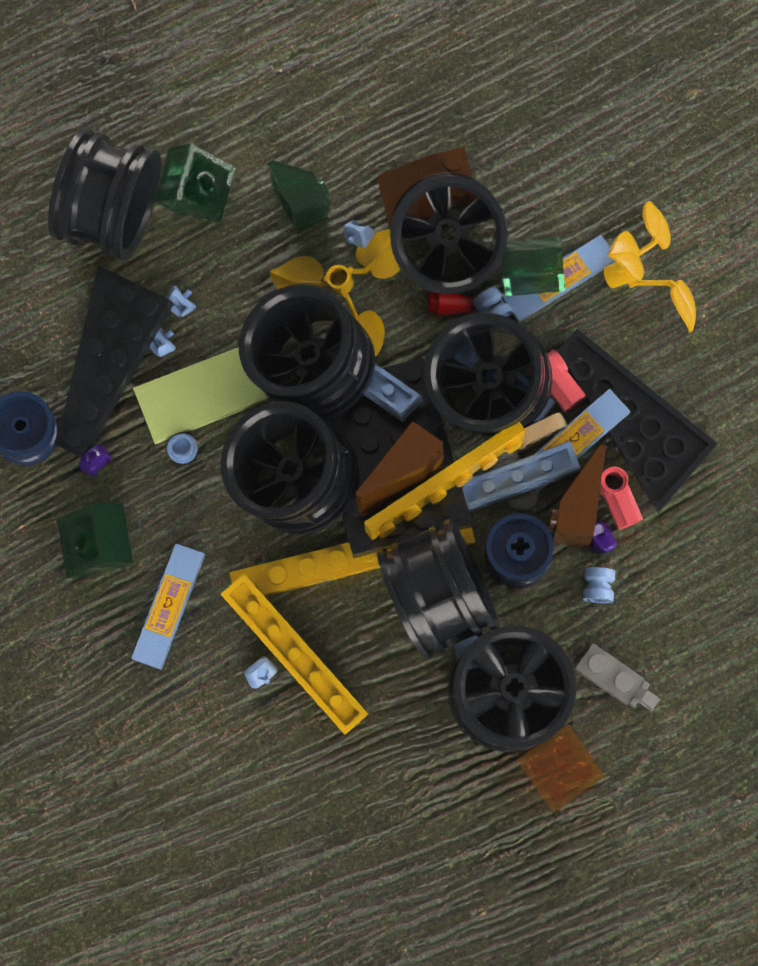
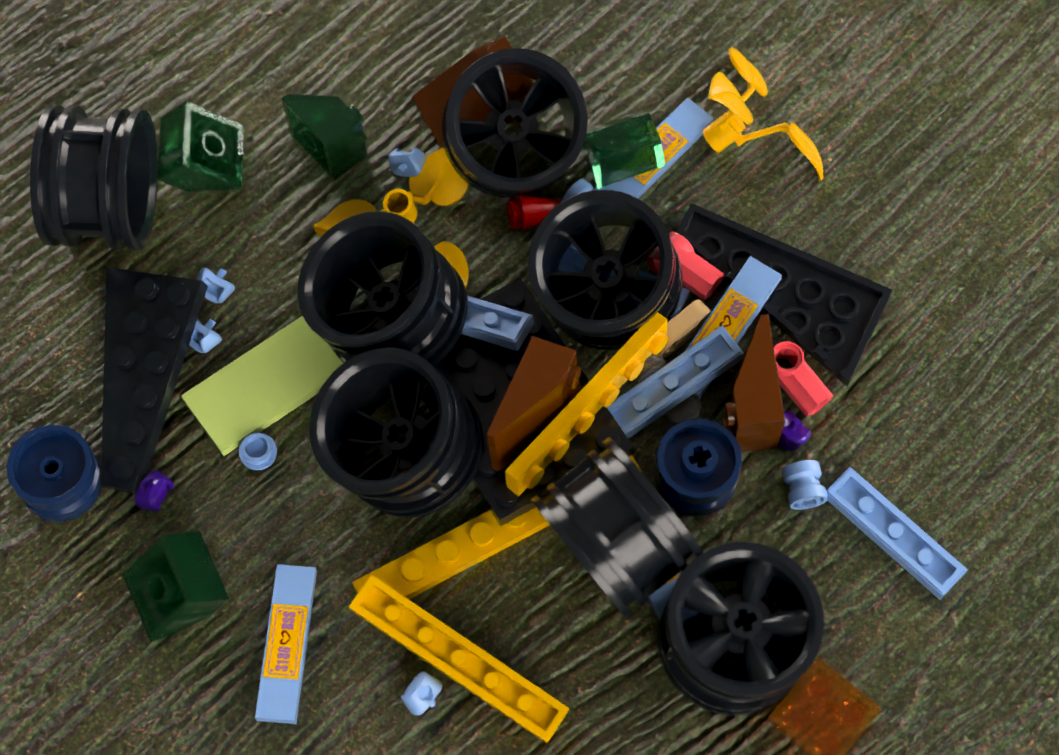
camera: 15 degrees left, 10 degrees down
light grey hinge [575,643,660,711] -> none
none -> light blue tile [826,467,968,600]

